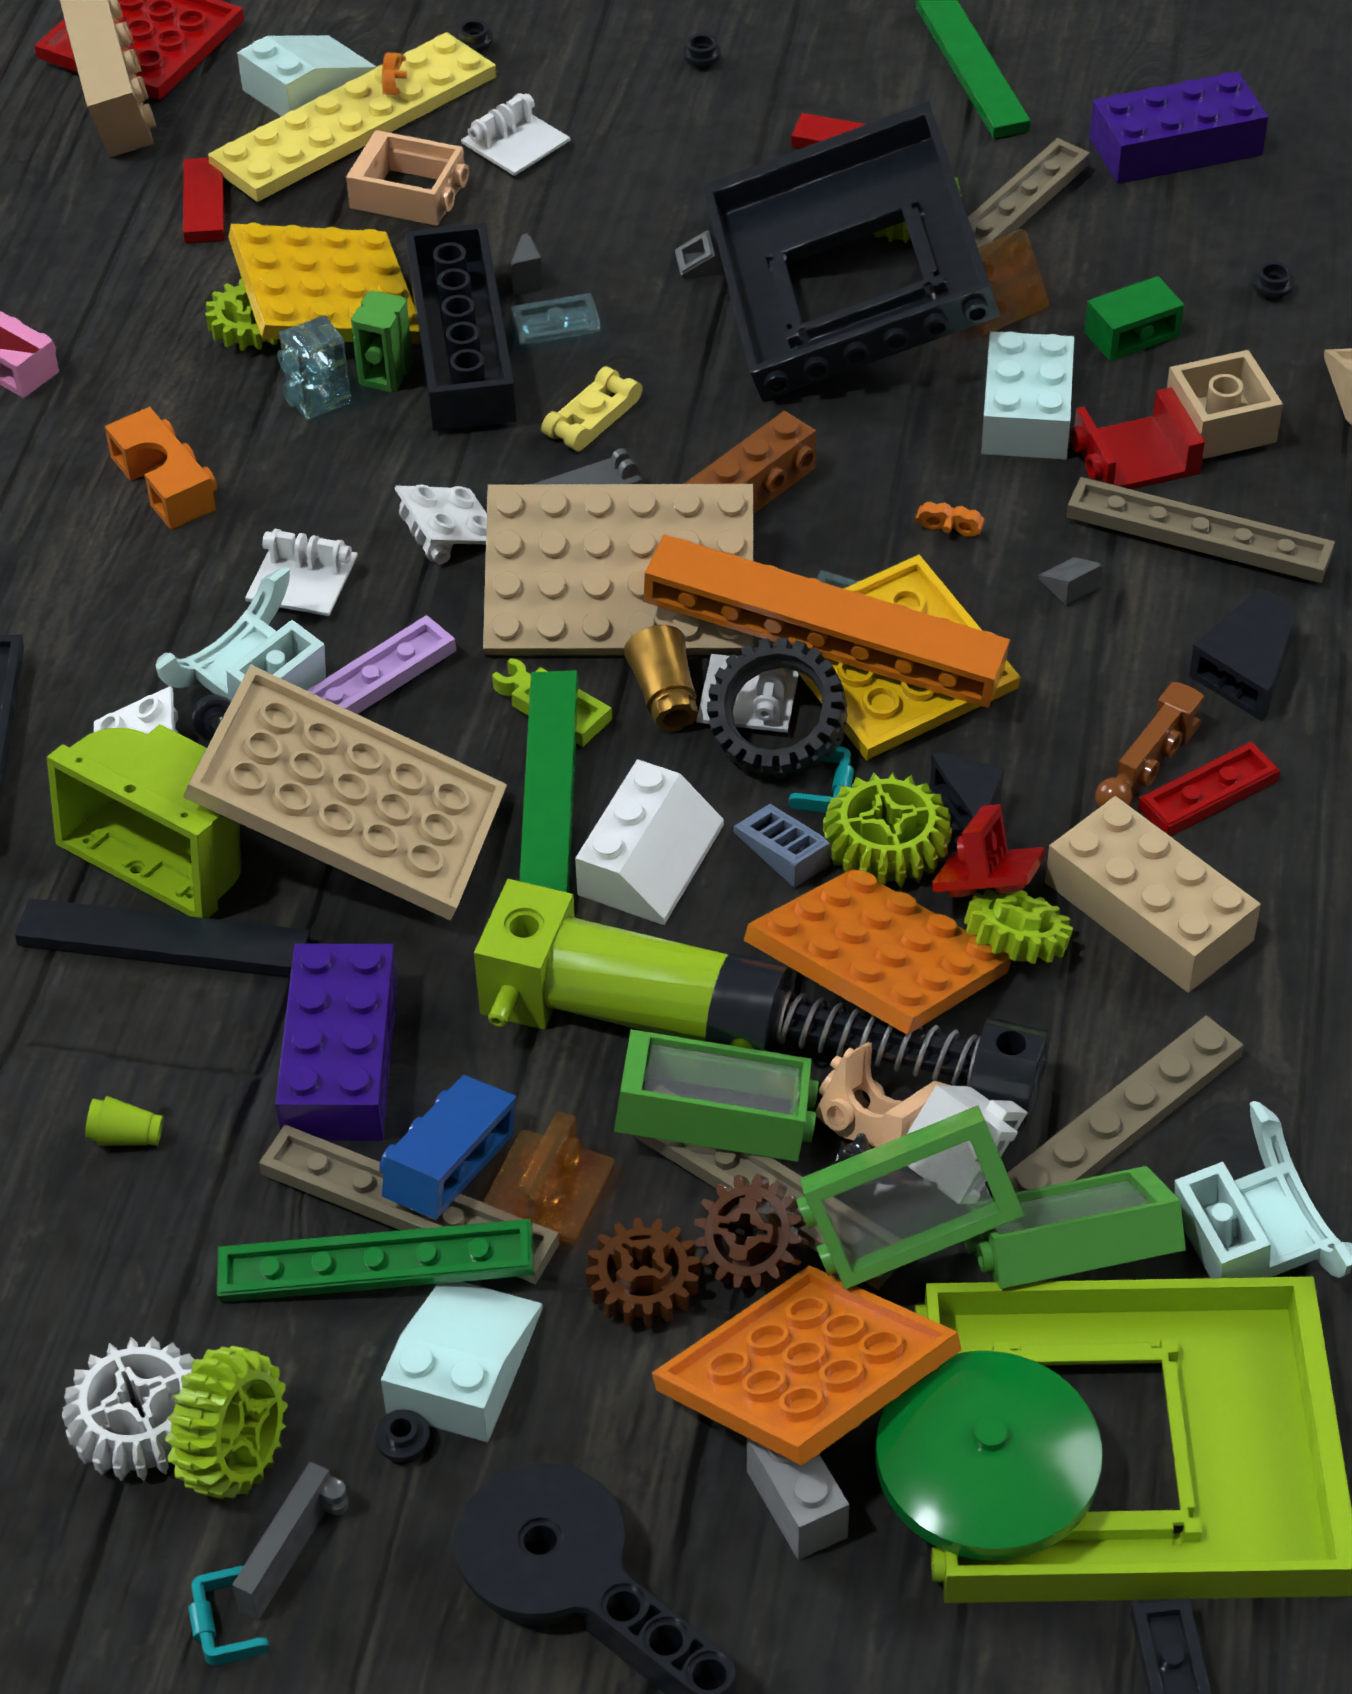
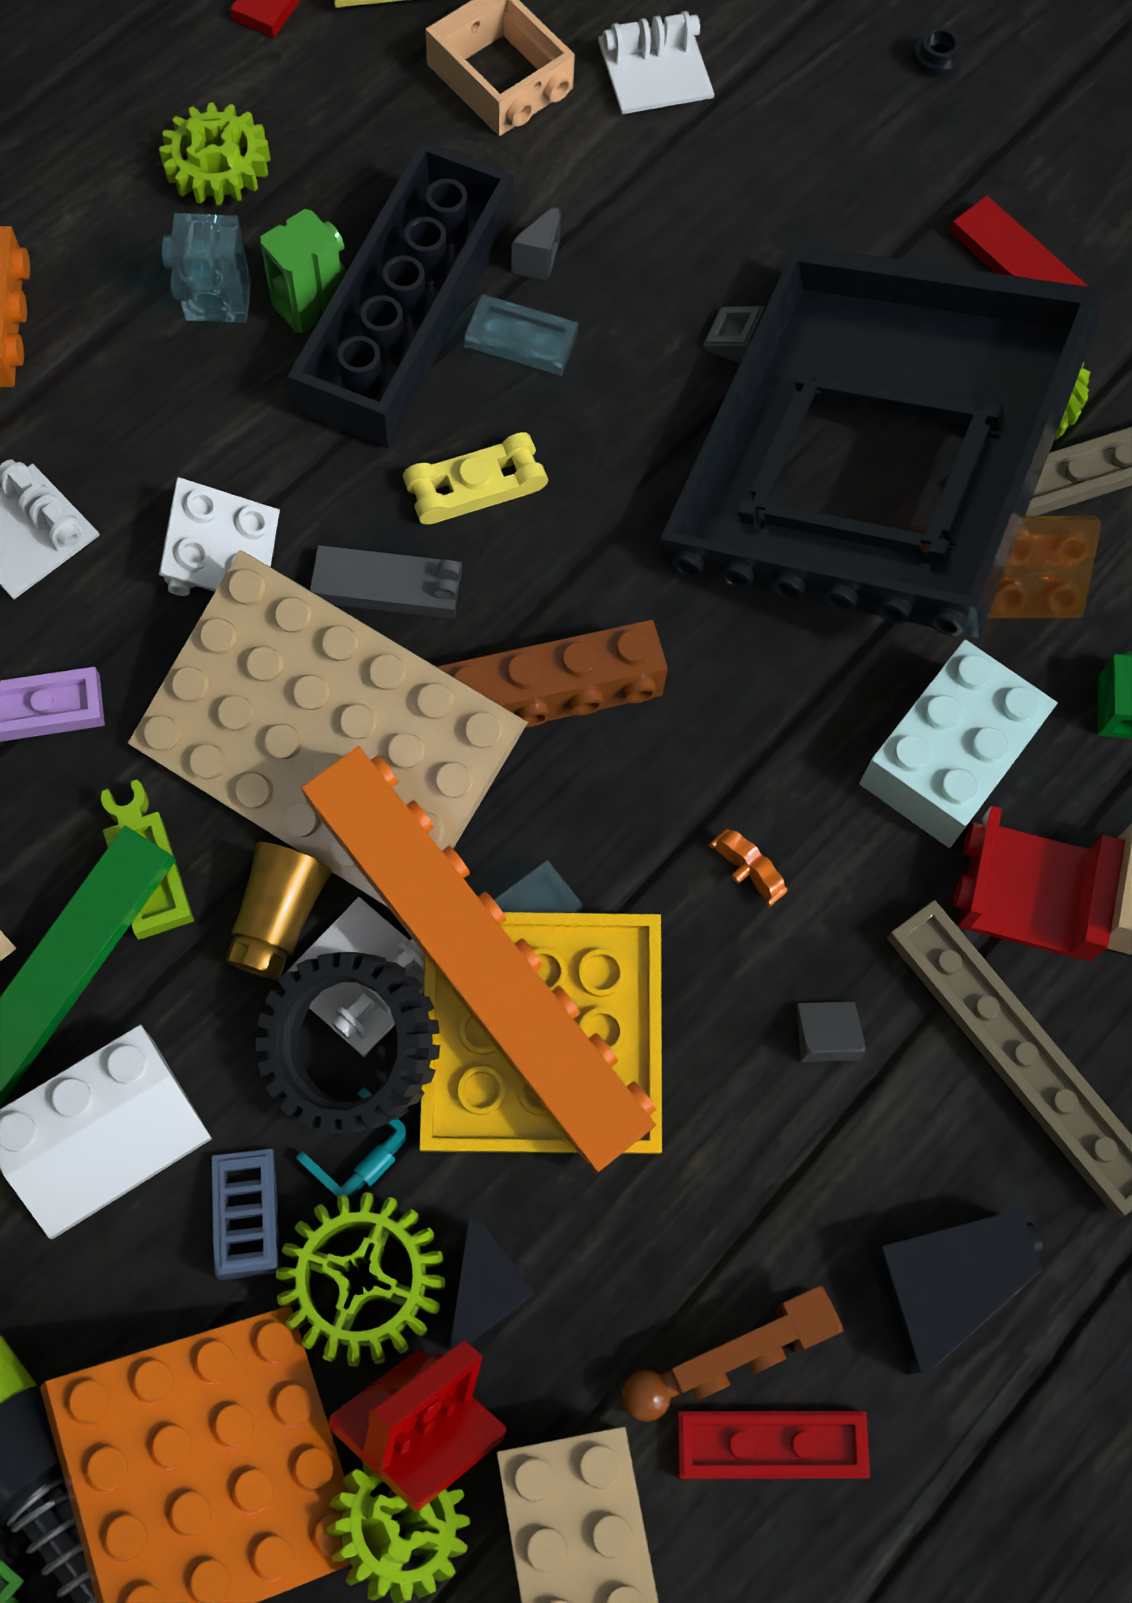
camera: 25 degrees right, 20 degrees up
yellow plate [228,223,420,344] -> none

